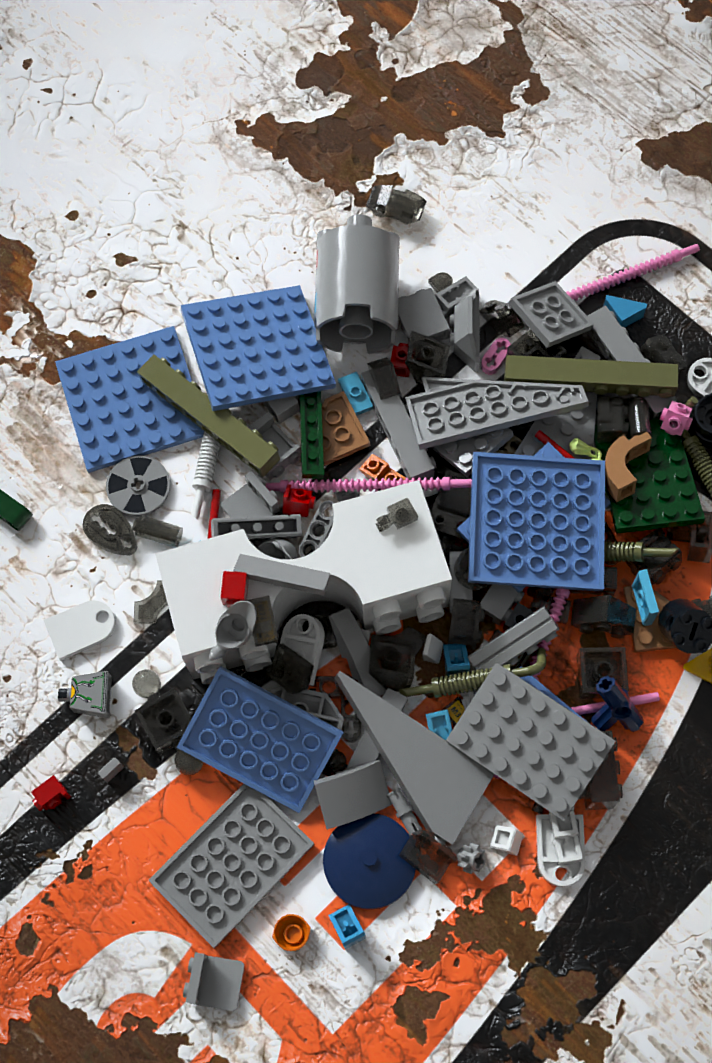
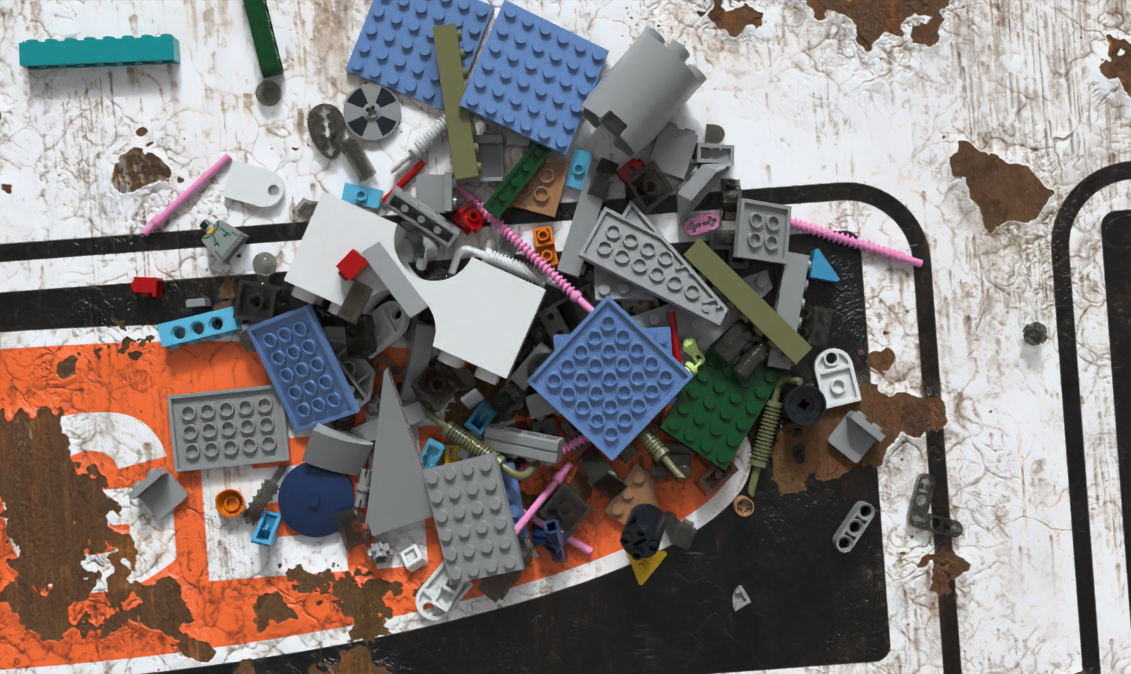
camera: 40 degrees right, 20 degrees up
light grey hair [209,601,257,661] -> none
light grey beam [299,500,334,557] -> none
clear smoke brick [366,185,427,225] -> none
clear smoke plate [375,497,418,532] -> none
medium nougat arch [605,432,652,502] -> none
medium azure tile [632,569,659,626] -> none
bright pink brick [659,401,693,436] -> none
none -> bright pink bar [142,153,232,236]
none -> medium azure brick [157,307,242,350]
none -> clear smoke piece [242,464,287,525]
none -> clear smoke piece [255,80,282,106]
none -> bright pink bar [515,461,573,535]

